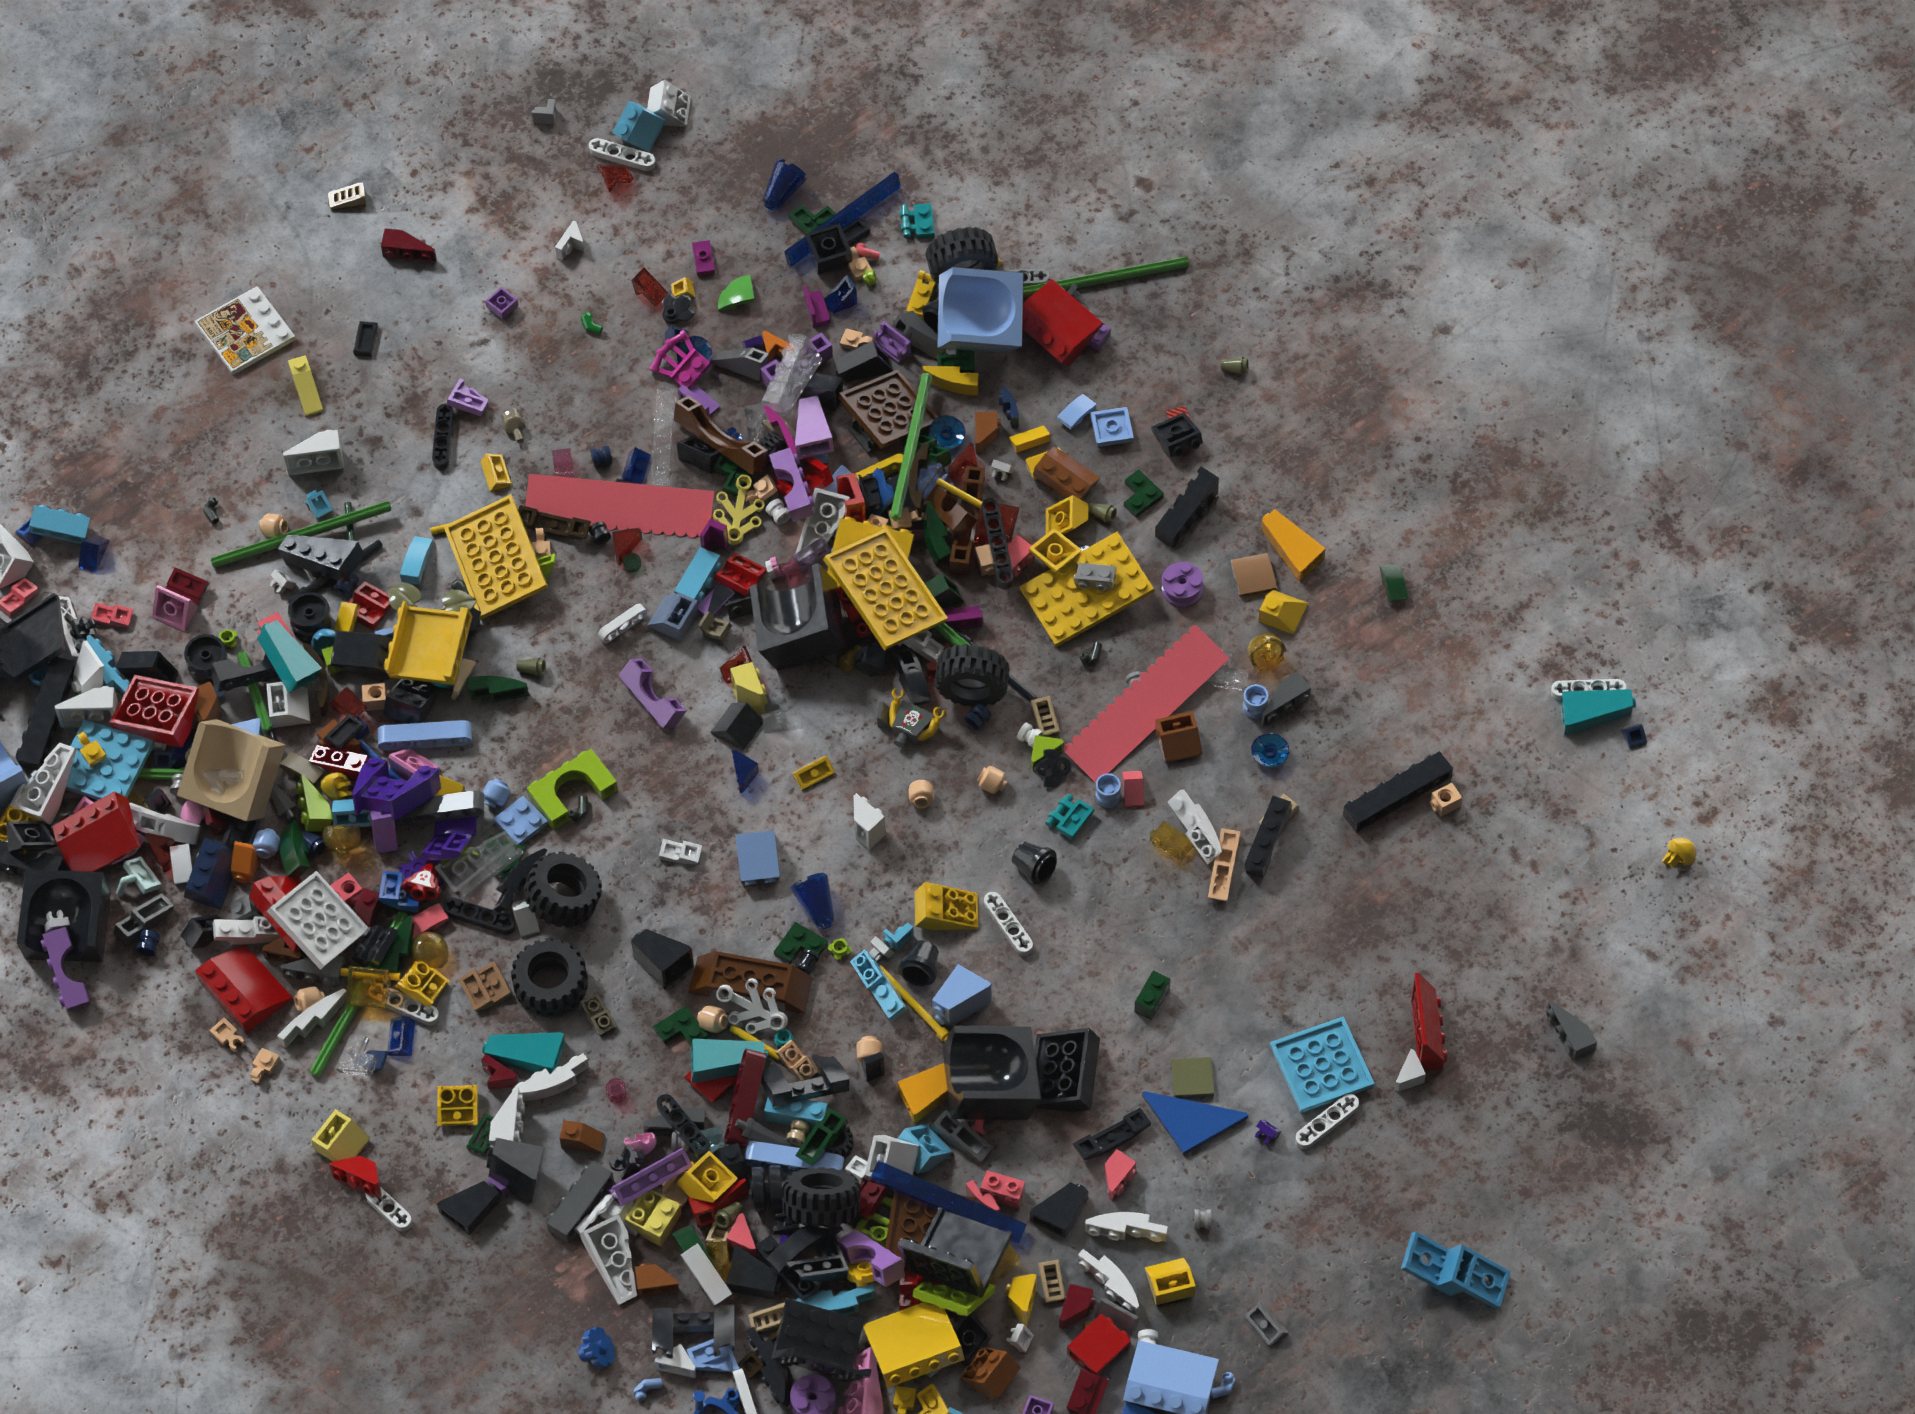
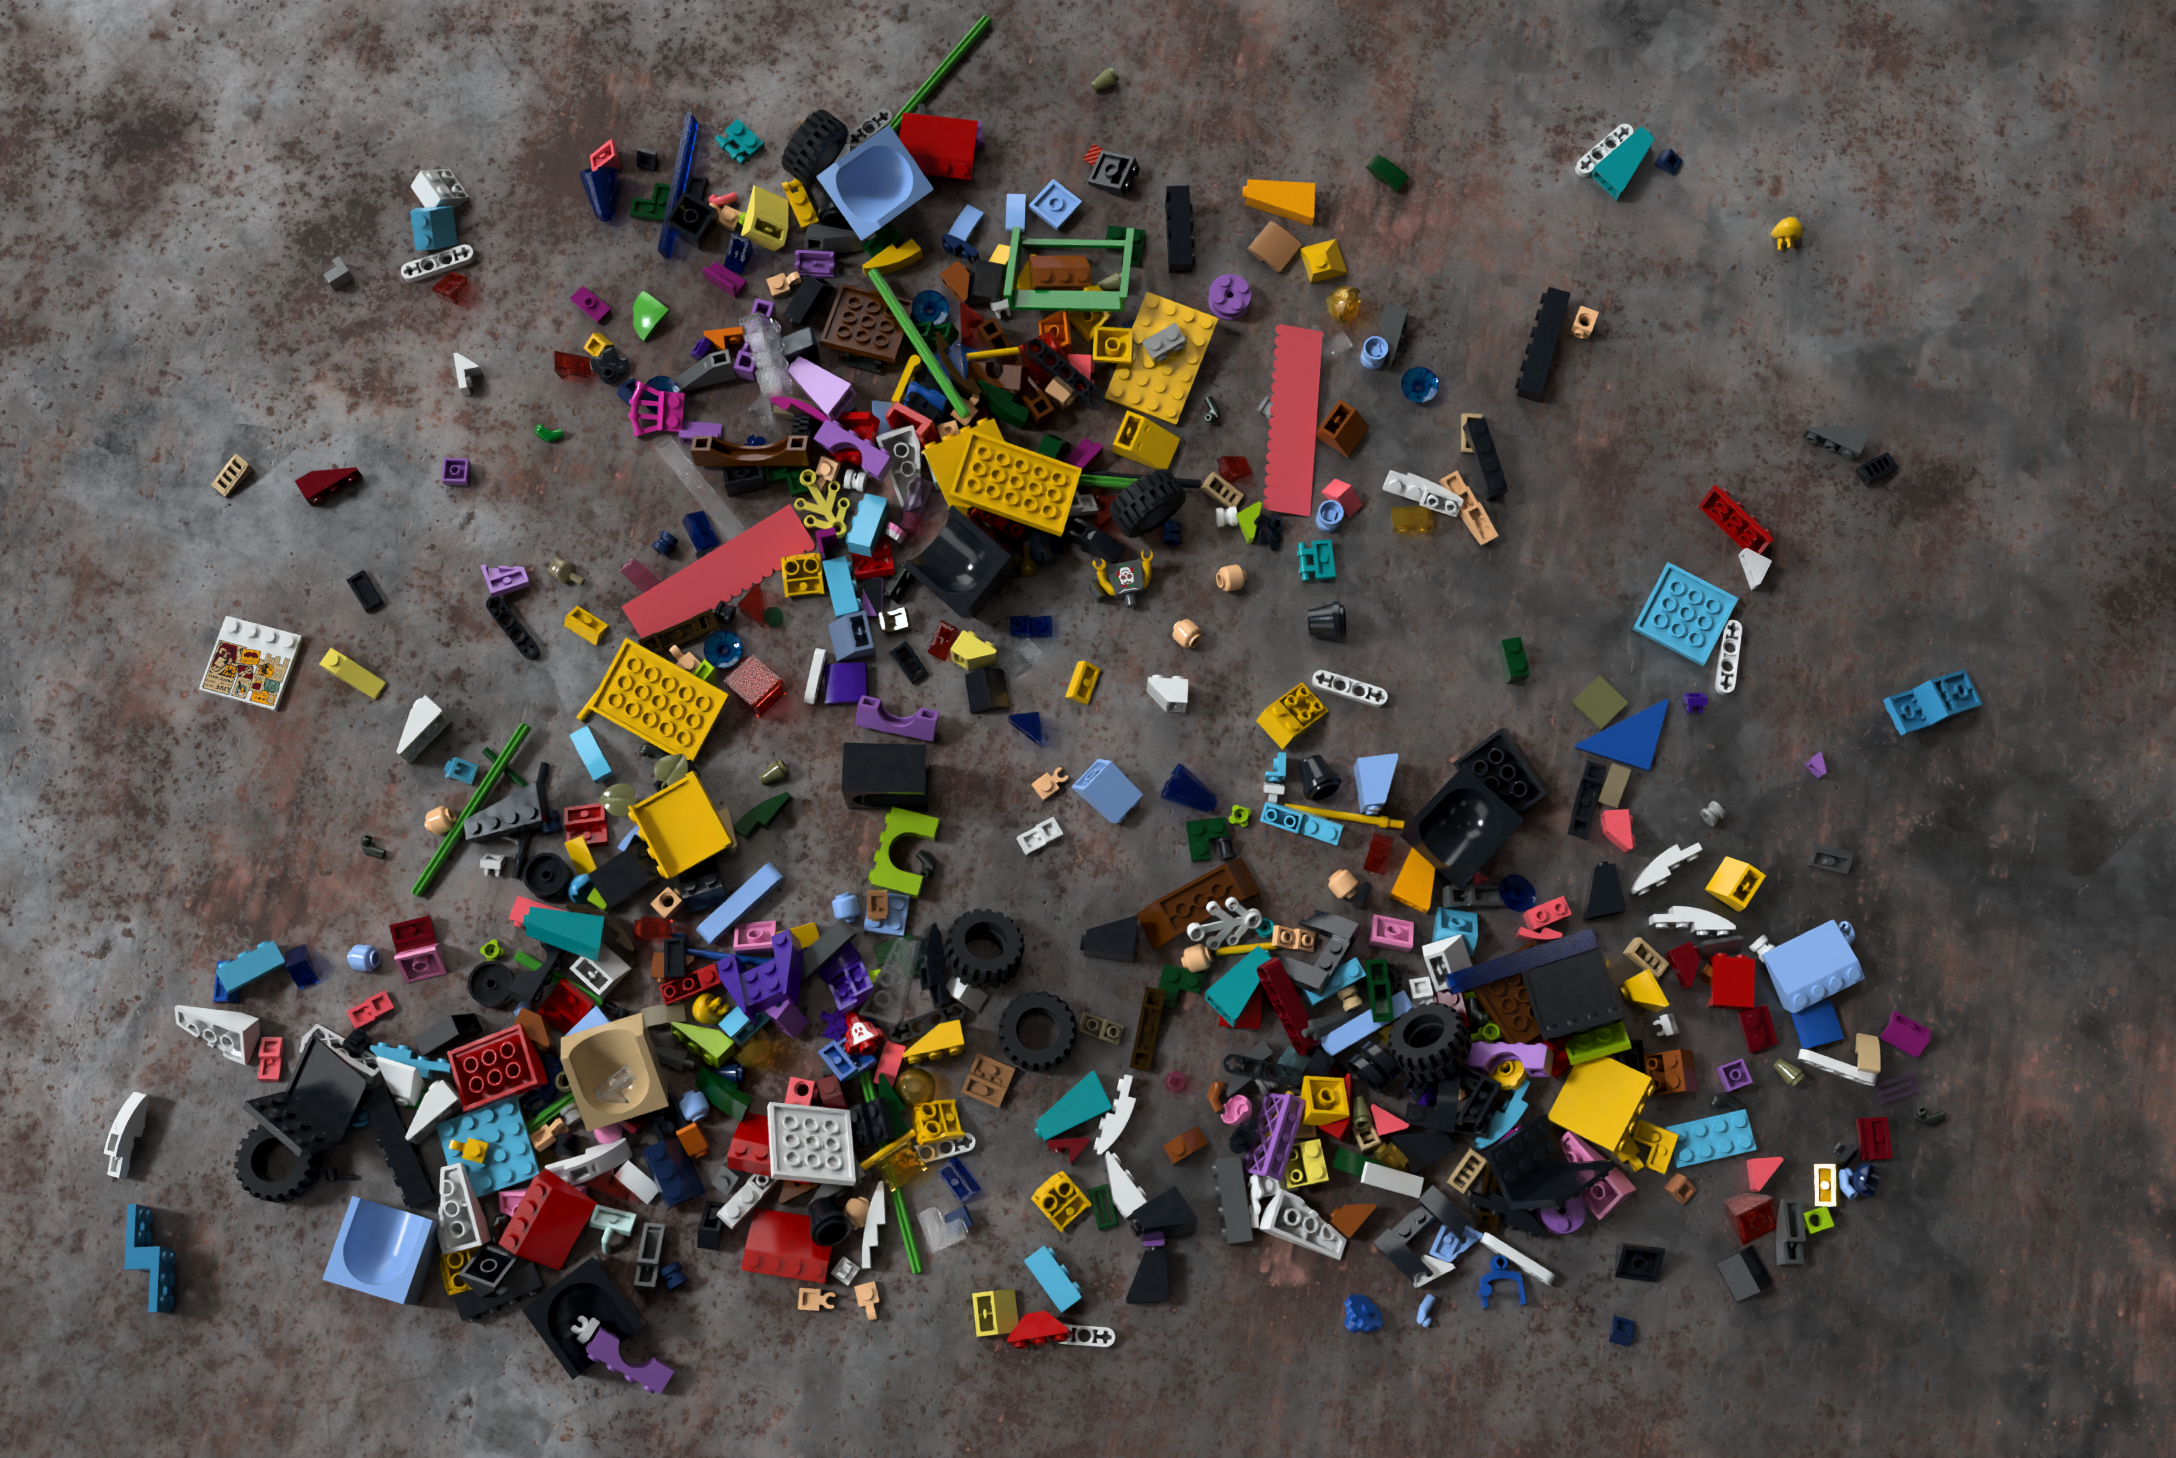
camera: 45 degrees left, 15 degrees up
none -> light blue head [347,944,380,971]
none -> light nougat plate [530,1118,569,1152]
none -> red slope [537,977,596,1035]
none -> coral slope [590,139,622,173]
none -> black tile [636,146,657,171]
none -> clear blue dish [703,630,743,668]
none -> clear red slope [723,654,787,719]
none -> light yellow slope [741,185,788,252]
none -> yellow slope [781,553,825,598]
none -> black piece [807,1197,852,1247]
none -> dark purple slope [824,663,868,705]
none -> white tile [831,1256,861,1286]
none -> black piece [841,742,930,811]
none -> medium azure brick [846,493,889,557]
none -> medium nougat bracket [867,889,889,922]
none -> black slope [888,641,928,684]
none -> yellow slope [902,1020,966,1064]
none -> light blue slope [948,204,984,242]
none -> black slope [968,259,1005,306]
none -> piece [1003,226,1134,312]
none -> clear blue slope [1010,615,1052,638]
none -> medium azure brick [1024,1246,1083,1313]
none -> light nougat plate [1031,767,1068,801]
none -> orange slope [1038,311,1071,356]
none -> yellow slope [1112,410,1180,470]
none -> dark brown slope [1129,987,1166,1072]
none -> dark orange arm [1207,1081,1225,1113]
none -> clear red slope [1217,456,1252,483]
none -> clear red slope [1363,833,1393,875]
none -> bright pink slope [1368,914,1414,953]
none -> pearl dark grey arm [1468,998,1490,1025]
none -> clear blue dish [1499,874,1536,913]
none -> dark tan slope [1598,763,1631,808]
none -> medium lavender slope [1805,751,1827,779]
none -> black slope [1855,452,1899,487]

